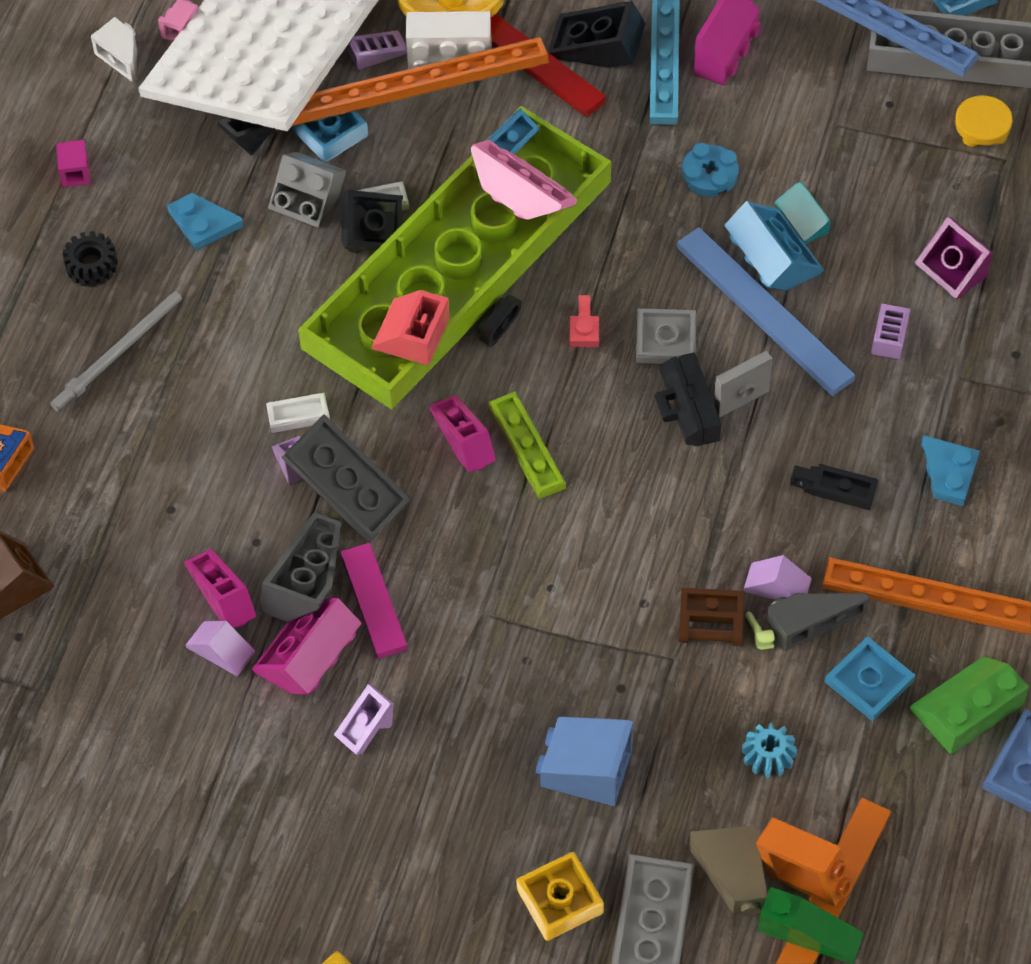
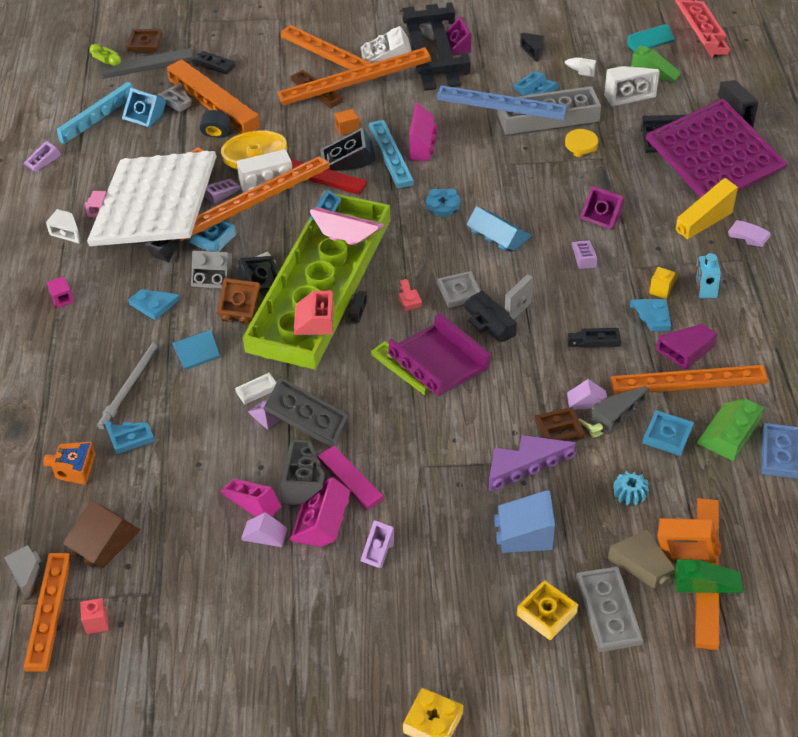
camera: 20 degrees left, 10 degrees down
black tyre [63,231,118,287] -> none
dark pink slope [429,394,496,472] -> none
medium blue tile [677,227,855,397] -> none
teal slope [775,181,830,244] -> none
none -> dark azure wing [105,422,155,455]
none -> dark azure slope [172,330,220,370]
none -> dark orange plate [217,278,261,325]
none -> magenta panel [388,313,491,397]
none -> medium lavender slope [489,435,576,491]
none -> yellow slope [649,267,679,299]
none -> magenta slope [656,324,717,370]

